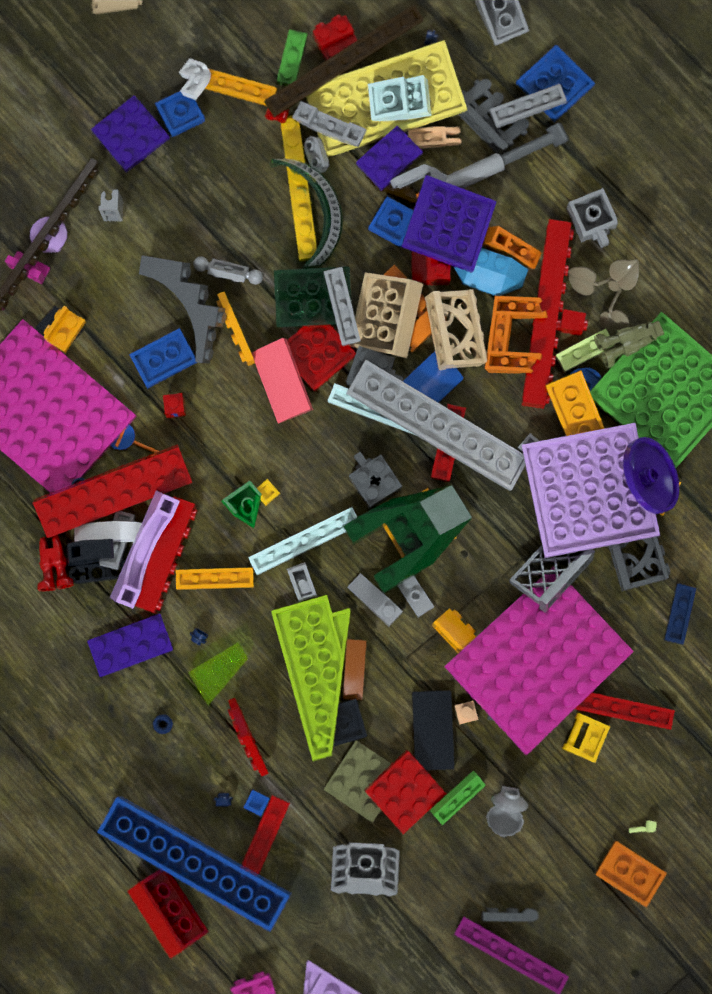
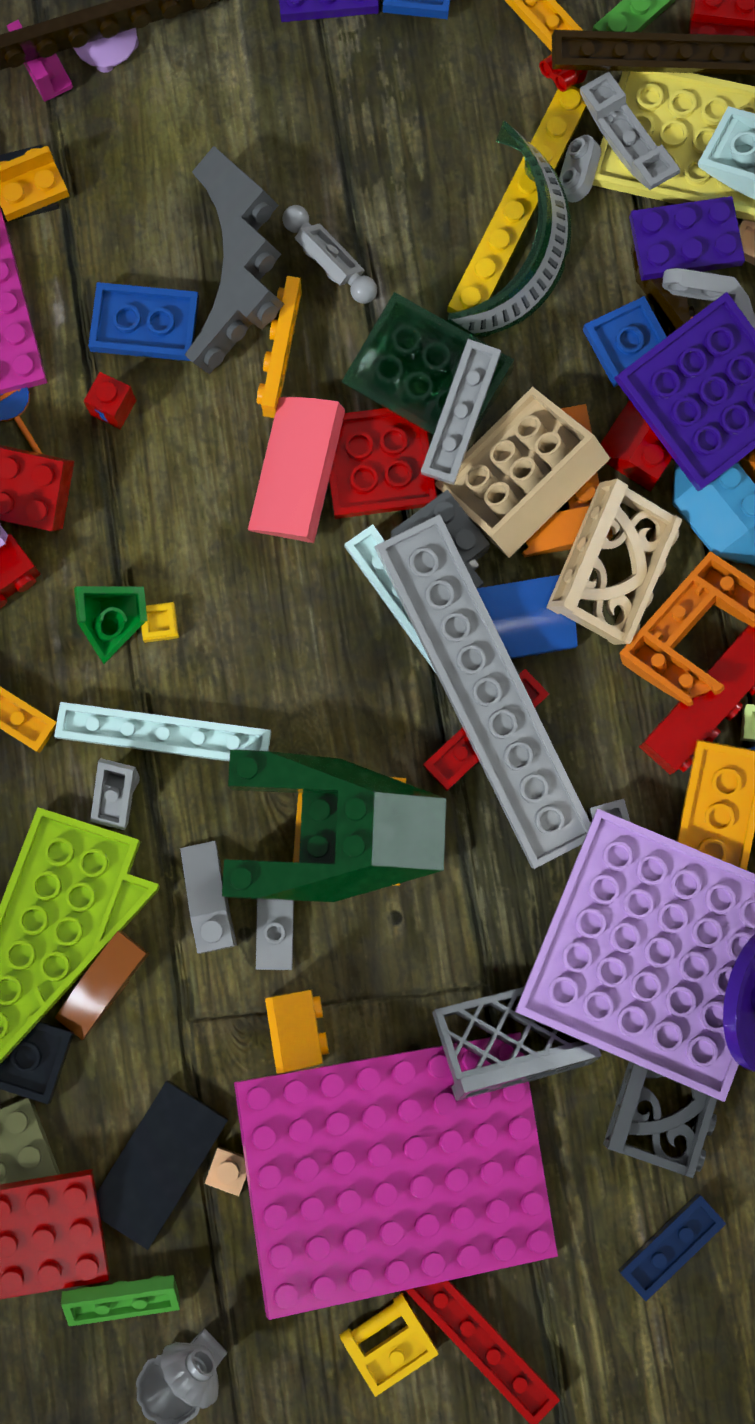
camera: 30 degrees right, 0 degrees up
light grey hinge [99,190,123,221] -> none
dark grey hinge [349,452,402,510] -> none

